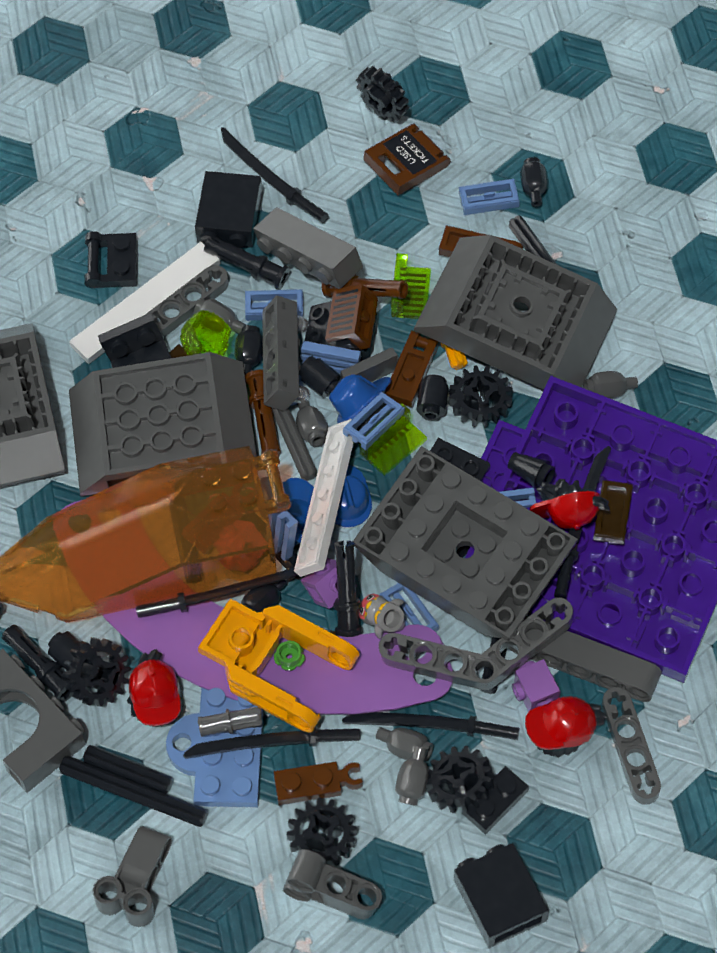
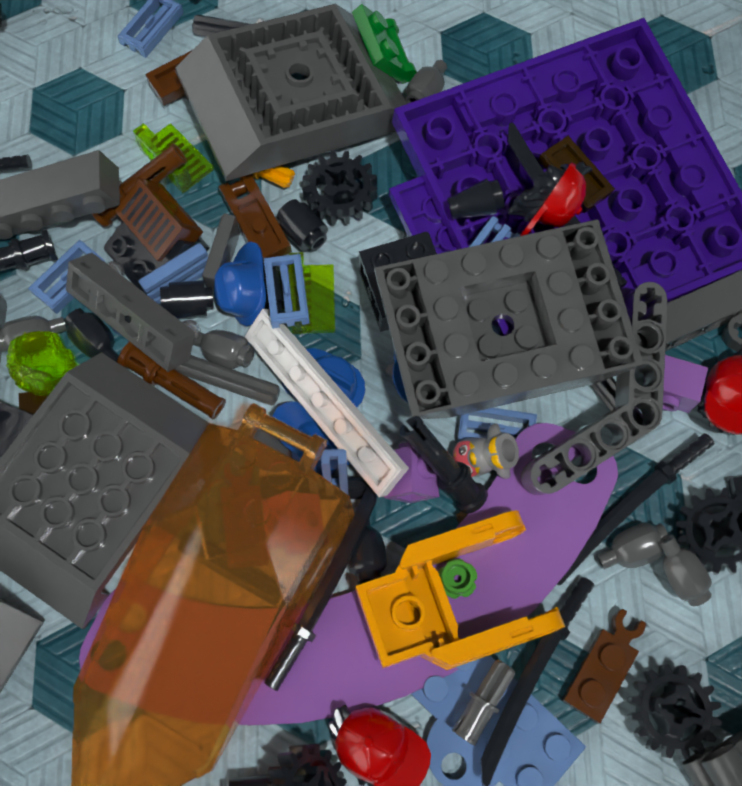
camera: 50 degrees left, 10 degrees up
reddish brown container [363,123,451,195] -> none
none -> green plate [352,4,417,84]

